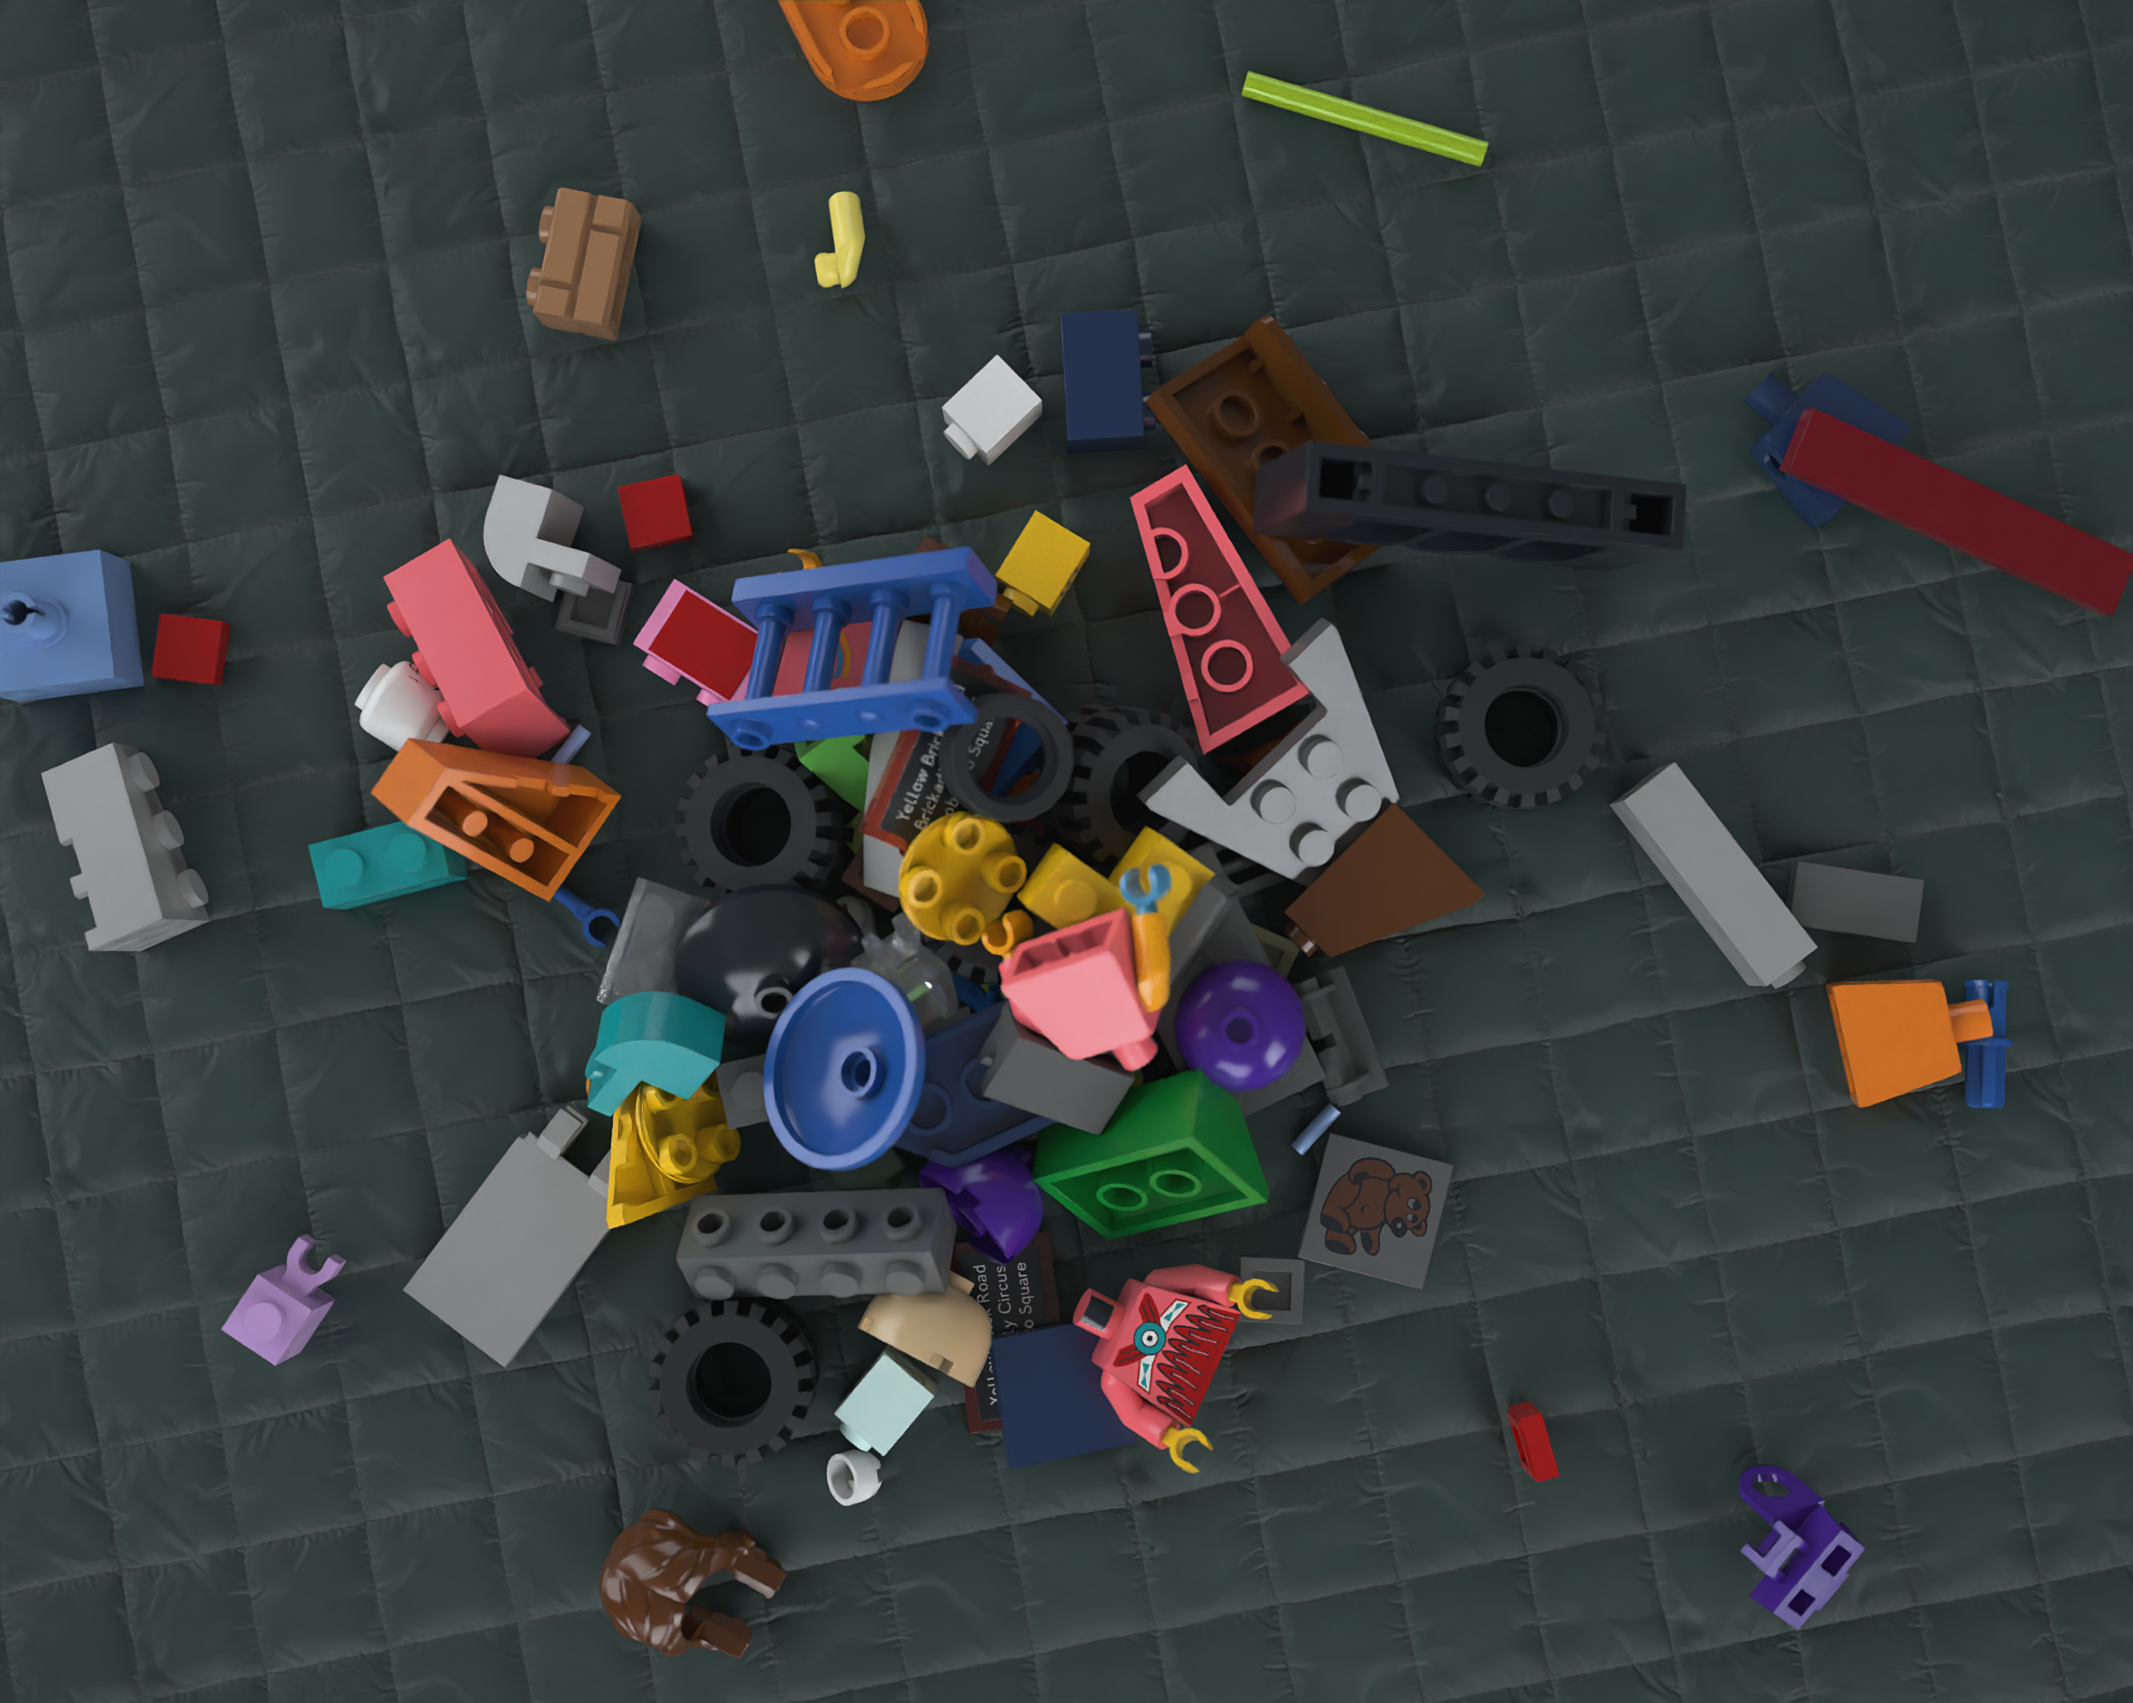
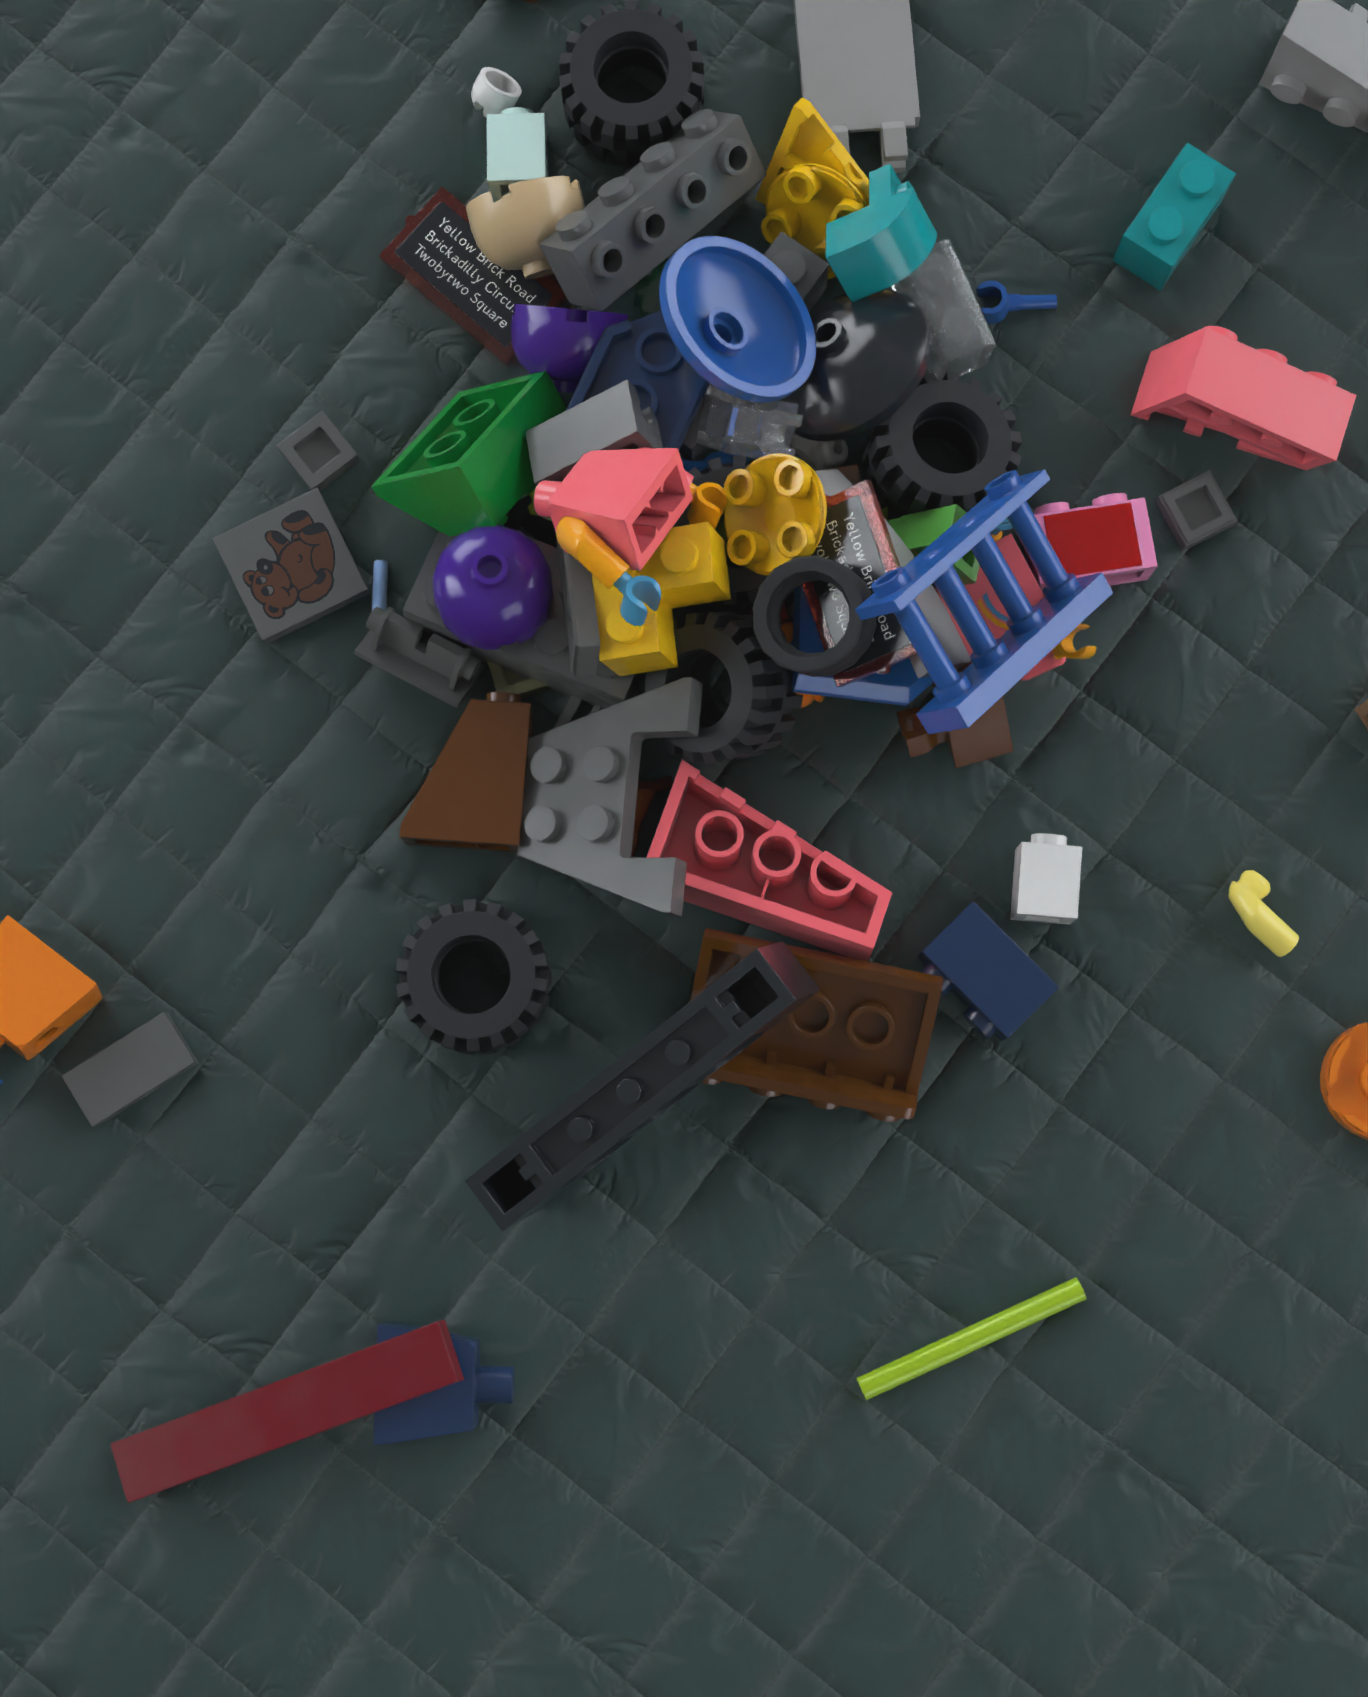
camera: 145 degrees right, 5 degrees down
white head [354,661,450,752] -> none
orange wedge [371,738,622,902] -> none
light grey brick [483,475,621,602] -> none
light blue piece [551,724,592,764] -> none
red tile [617,474,695,552] -> none
dark blue tile [989,1320,1136,1469] -> none
yellow brick [995,510,1090,618] -> none
torso [1073,1264,1279,1473] -> none
red tile [1506,1401,1559,1482] -> none
light grey brick [1610,762,1817,989] -> none

